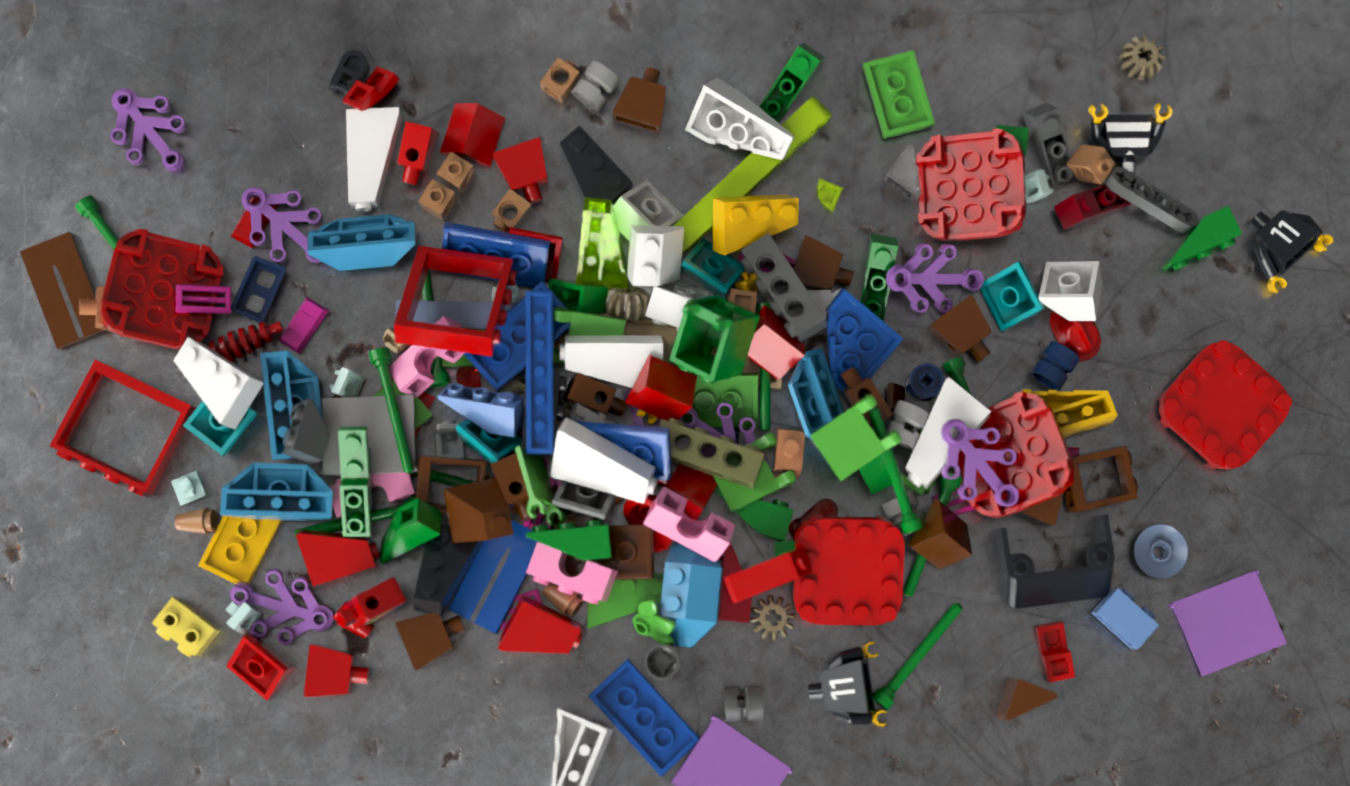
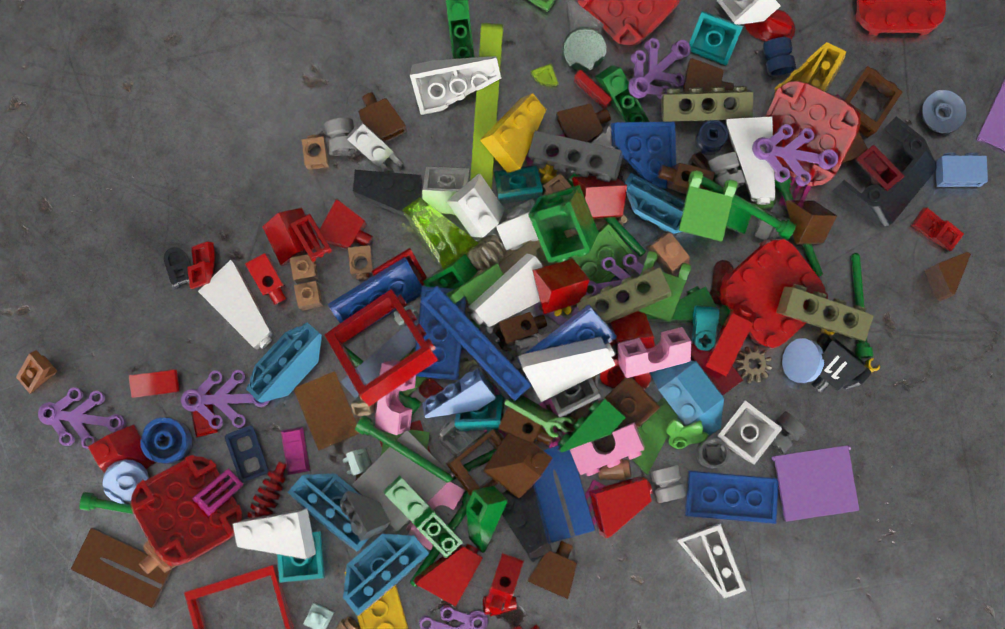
camera: 35 degrees left, 0 degrees up
none -> dark orange slope [16,350,57,394]
none -> red slope [88,424,156,473]
none -> light blue tile [103,460,149,504]
none -> red slope [129,369,179,398]
none -> blue brick [140,418,192,464]
none -> red tile [291,214,332,262]
none -> clear orange tile [294,371,360,451]
none -> hinge [346,121,404,173]
none -> clear green tile [563,27,606,71]
none -> red tile [574,70,612,109]
none -> light grey wheel [650,465,686,503]
none -> olive brick [661,86,753,122]
none -> teal piece [692,306,719,351]
none -> white slope [717,401,782,465]
none -> olive brick [776,284,874,341]
none -> light blue tile [782,338,824,383]
none -> dark red slope [856,145,904,191]

